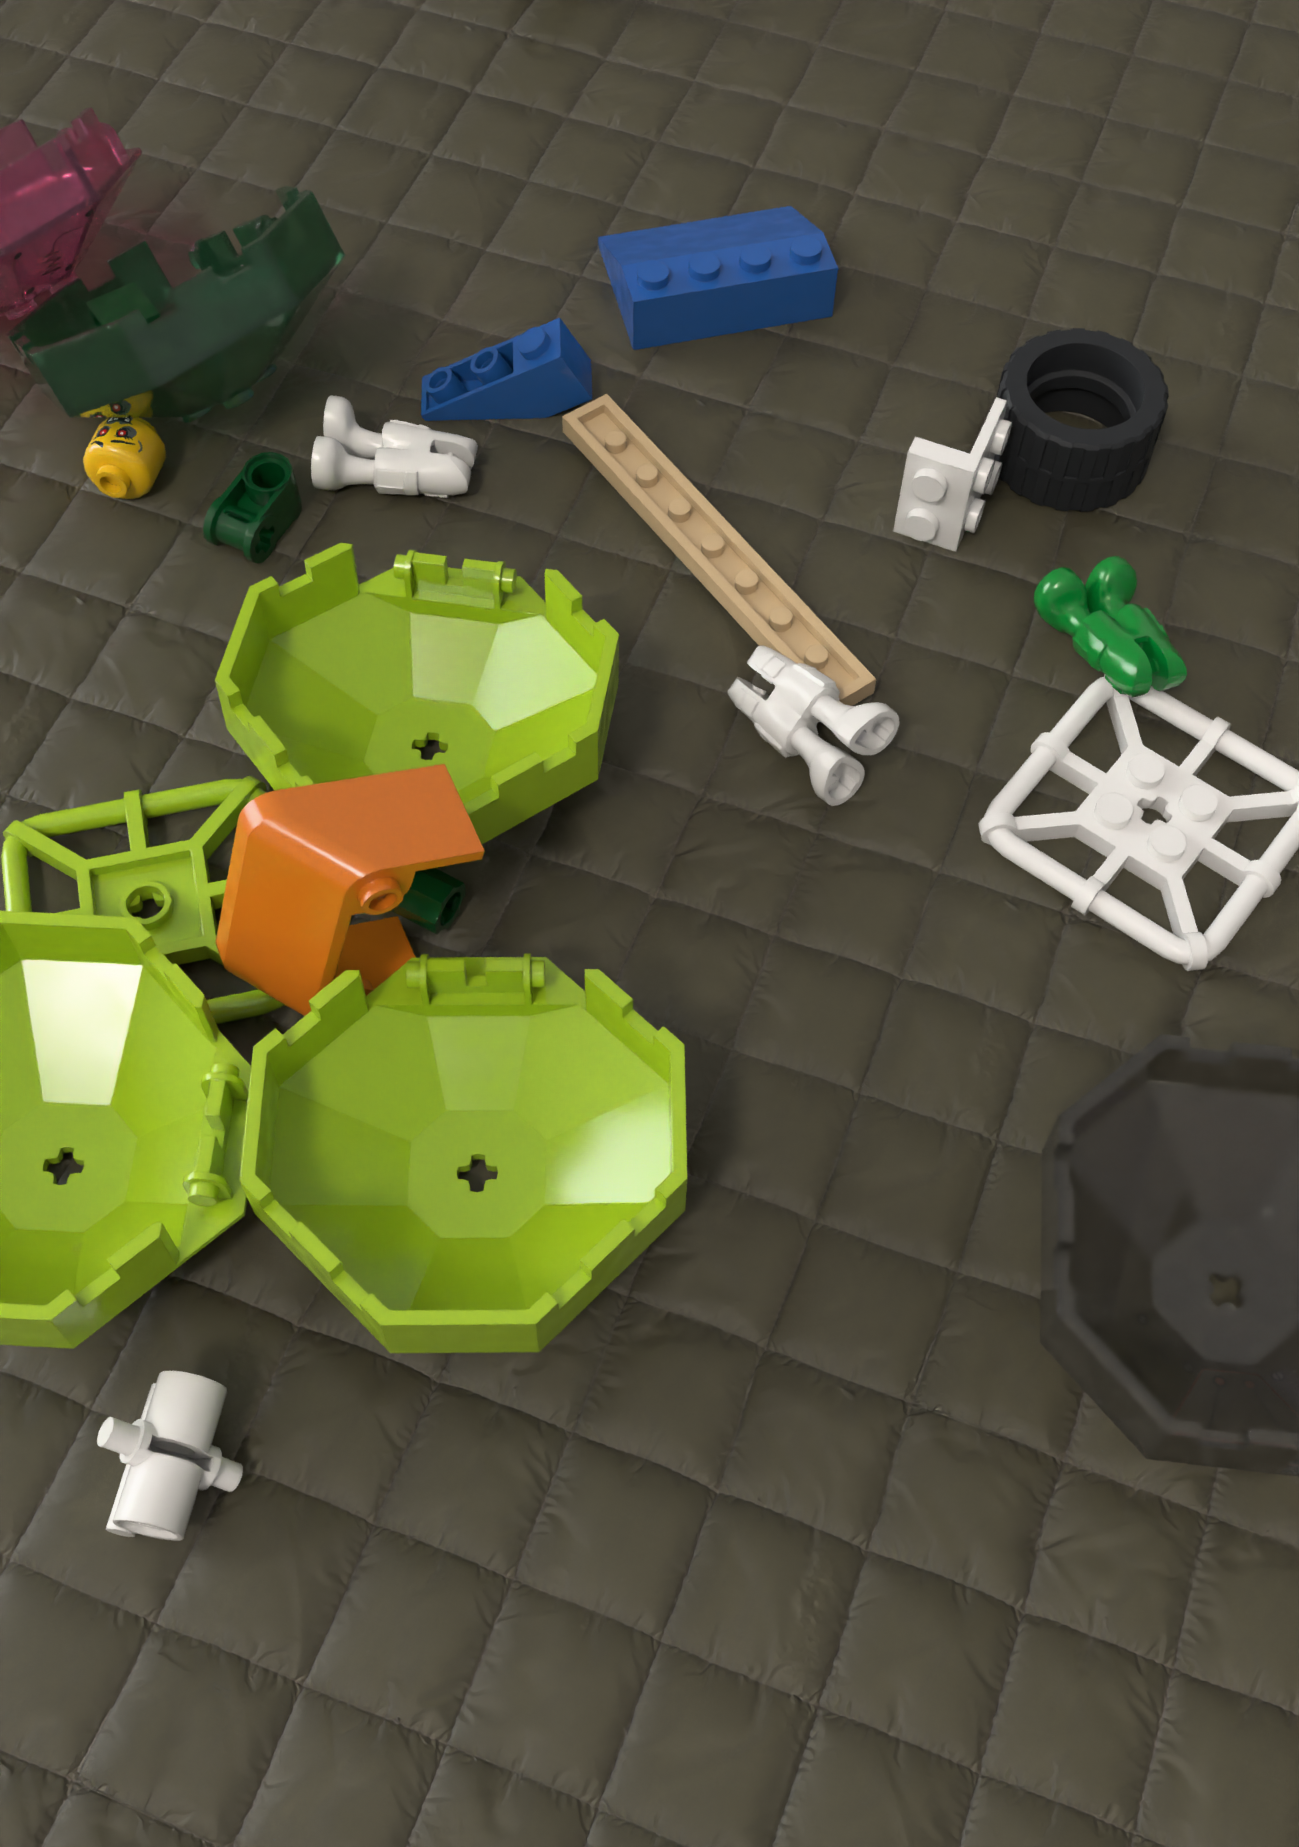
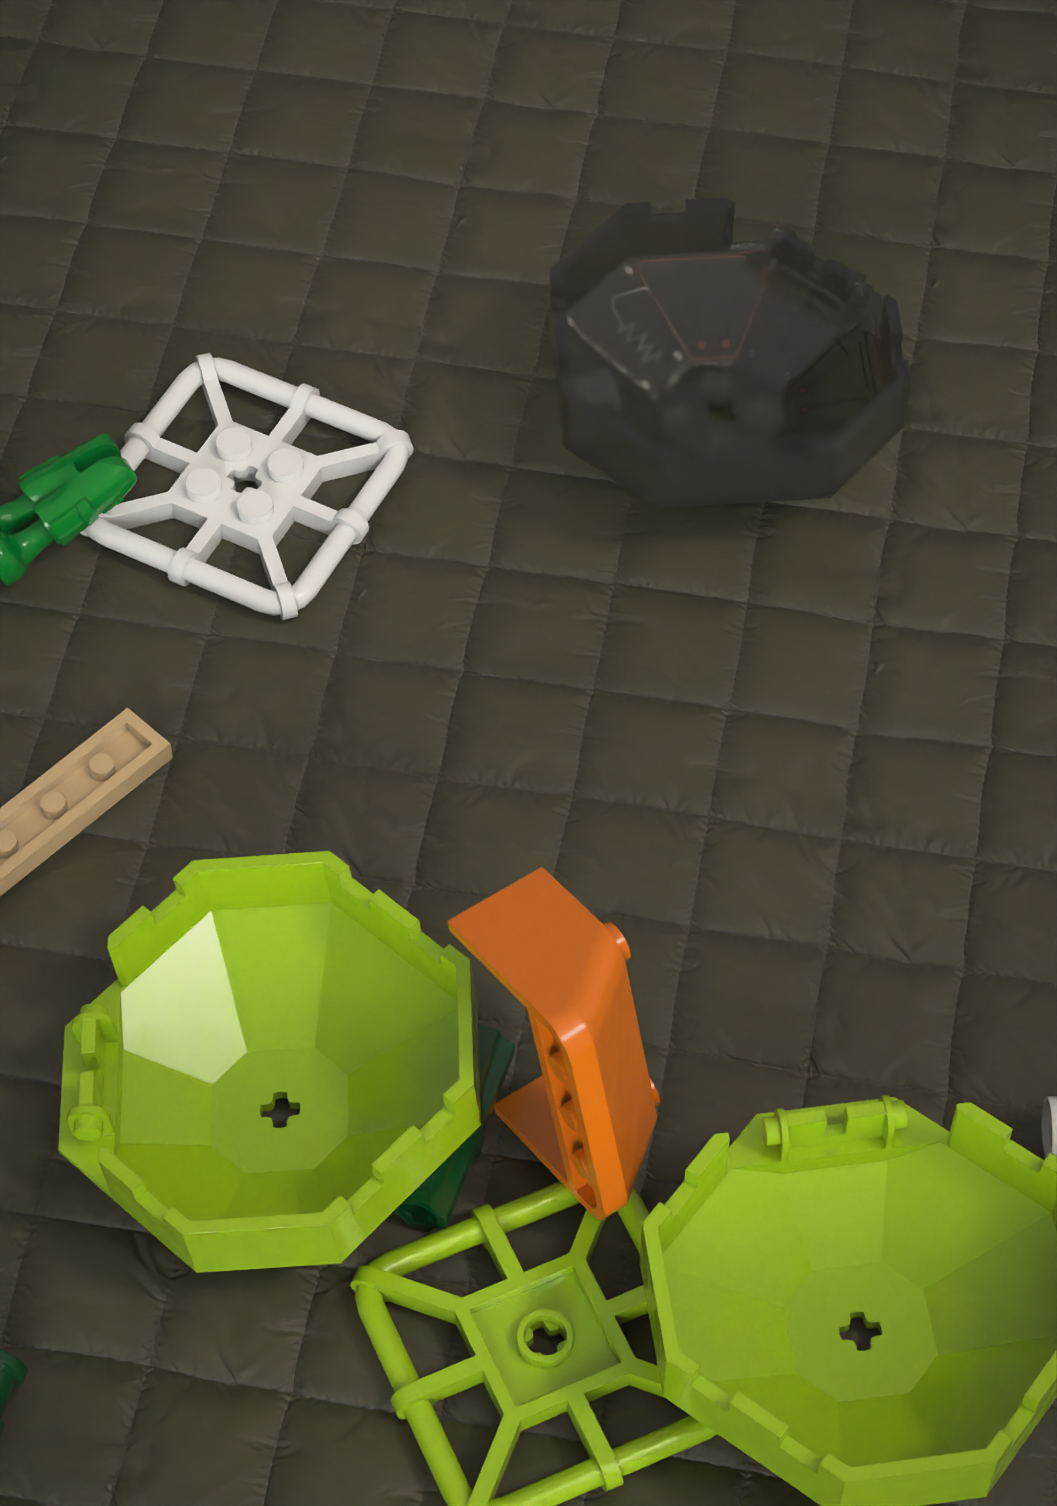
camera: 100 degrees left, 5 degrees down
lime windscreen [240,953,687,1353] -> none
white piece [728,645,899,806] -> none

